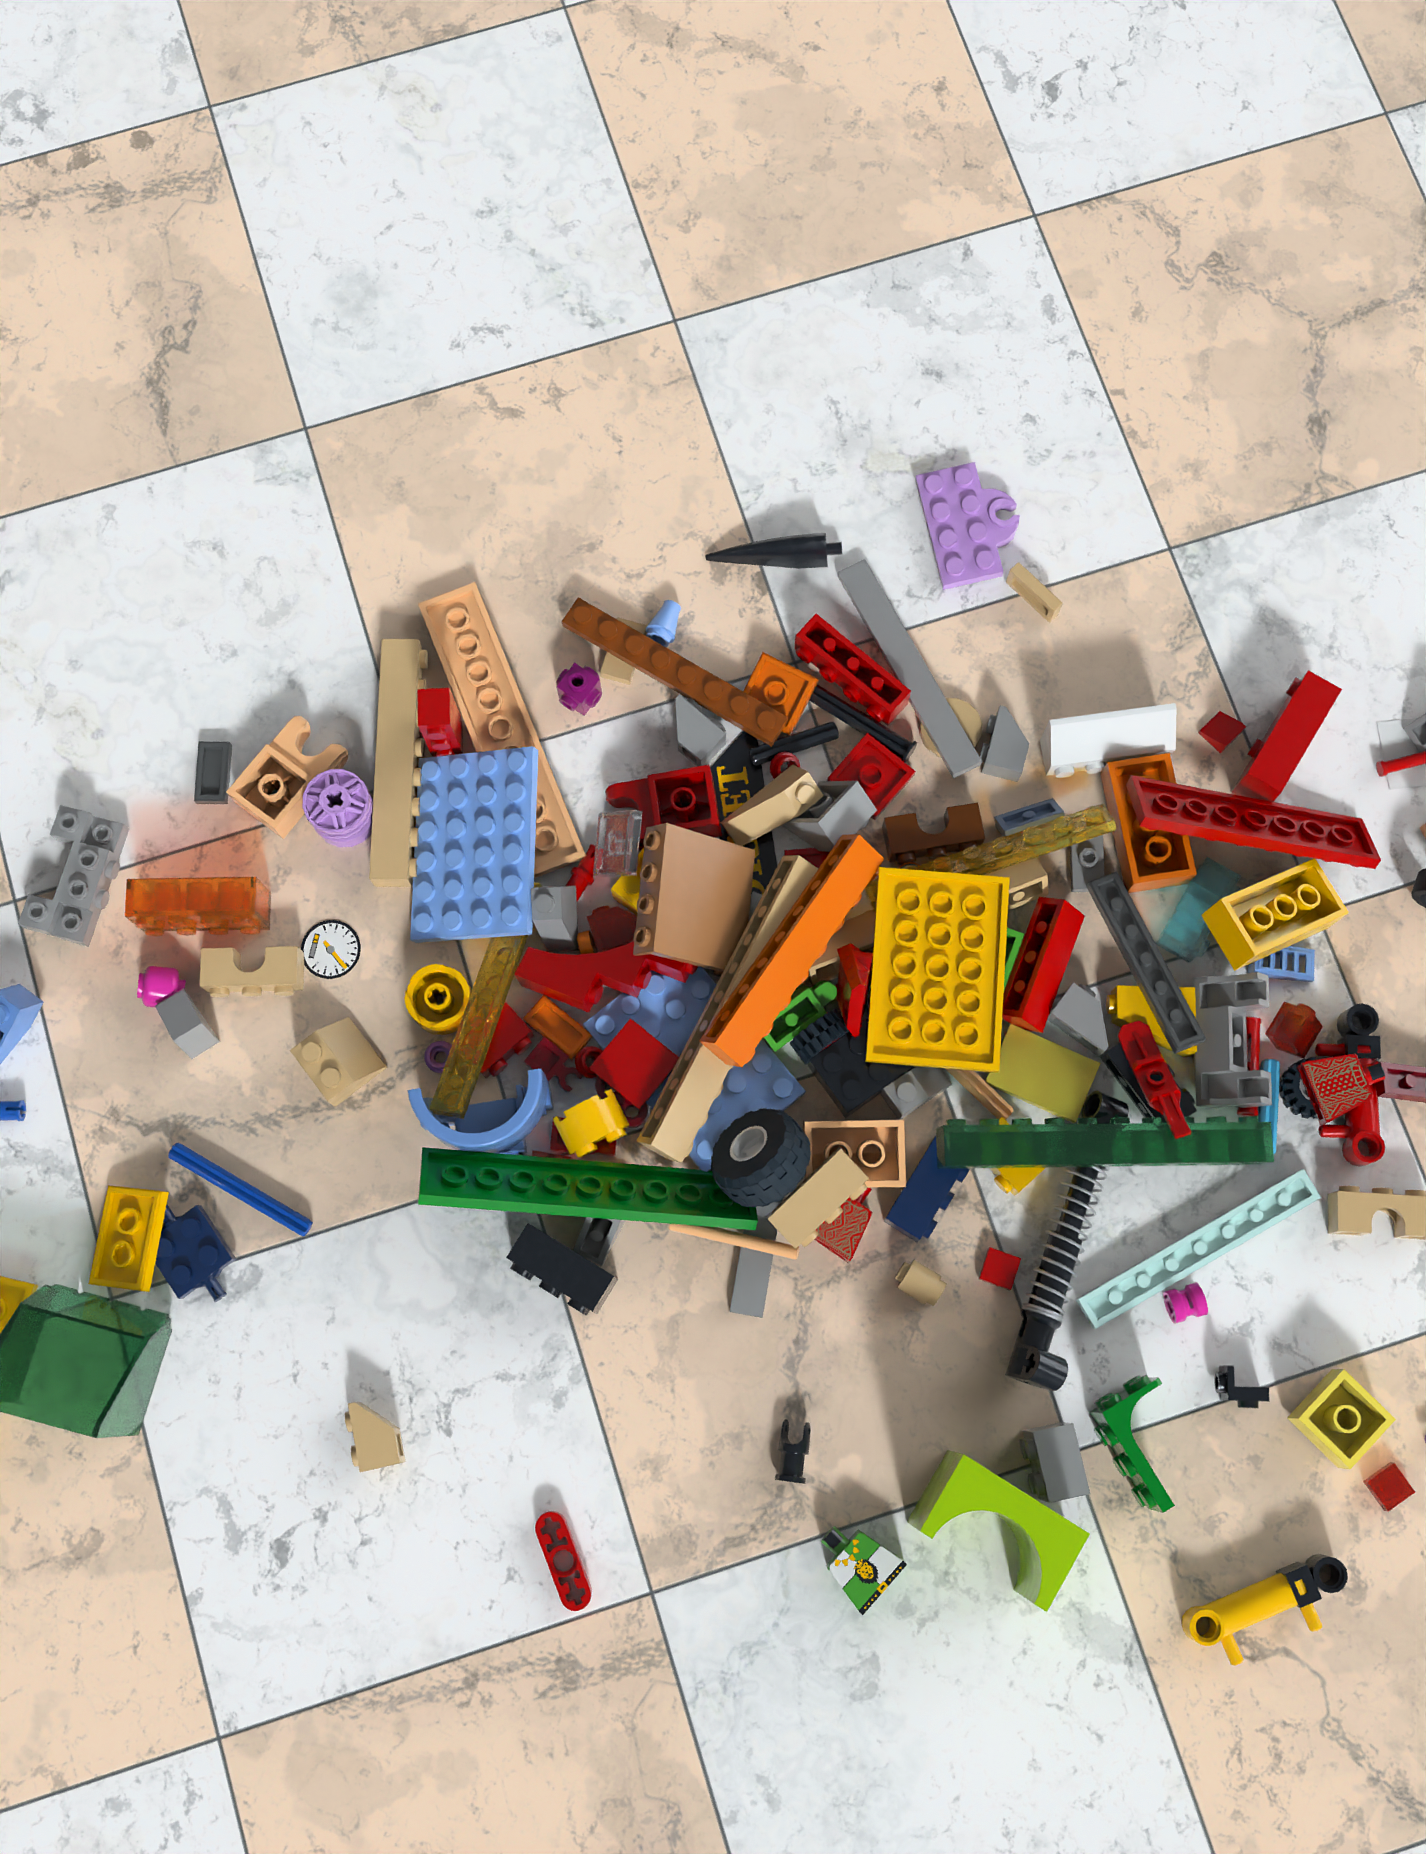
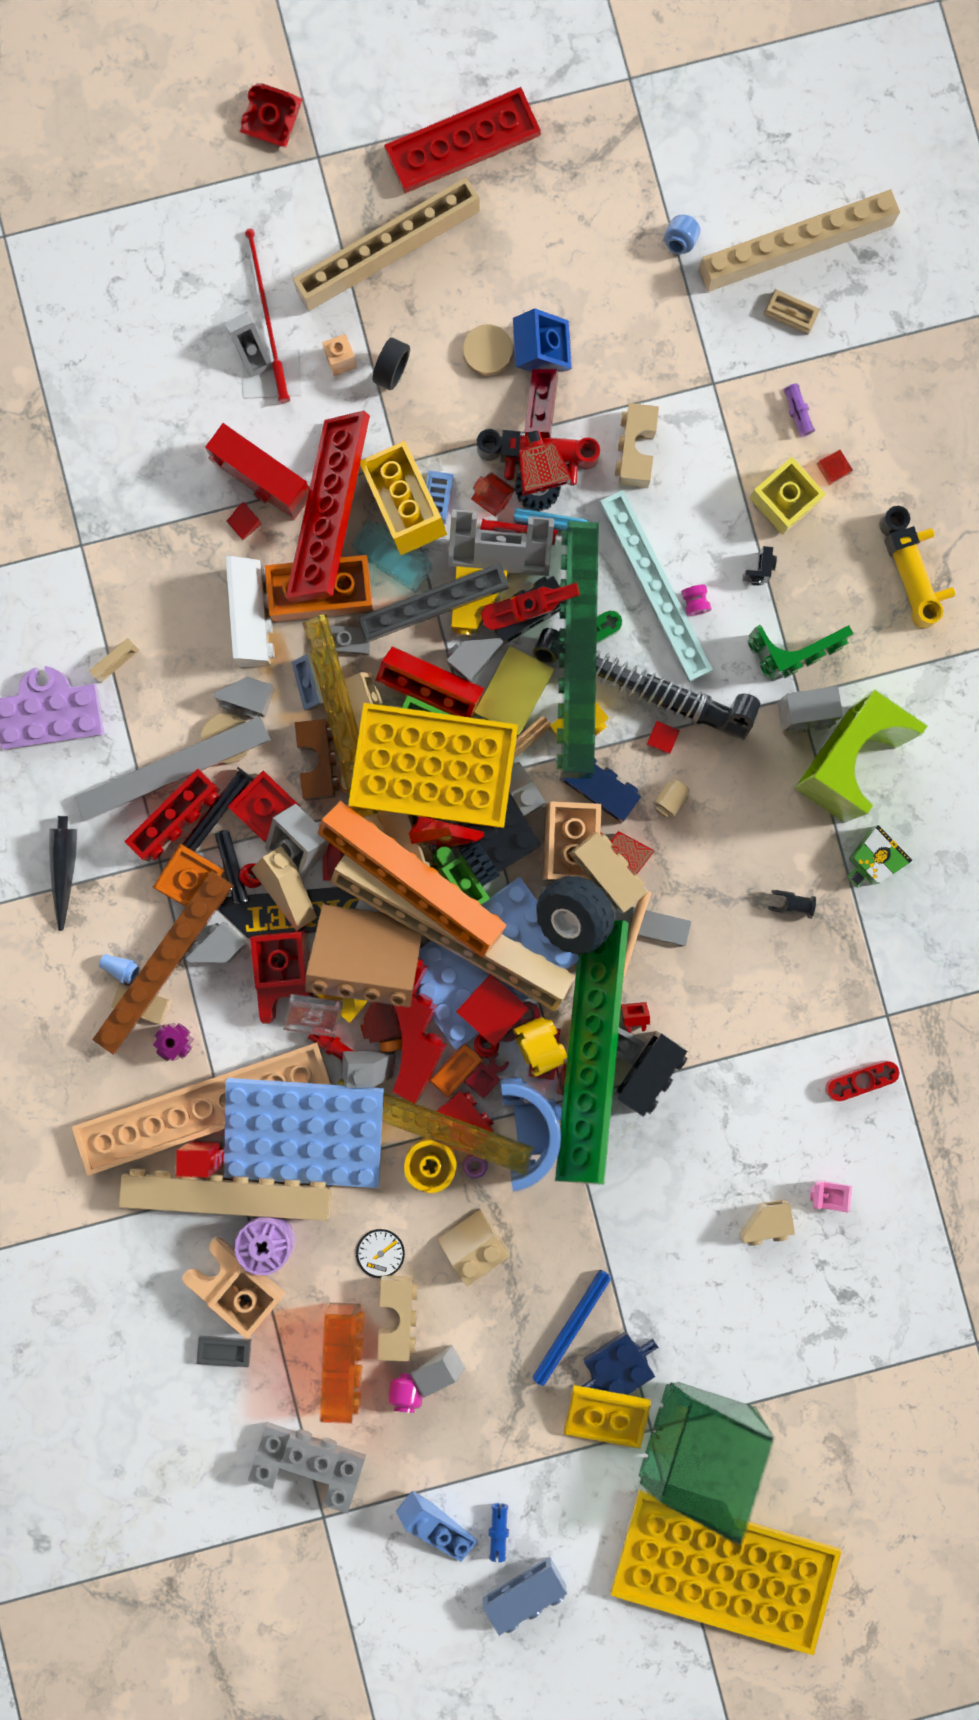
camera: 90 degrees left, 10 degrees up
none -> green beam [577,611,622,647]
none -> red tile [621,1002,650,1033]
none -> bright pink bracket [810,1181,852,1213]

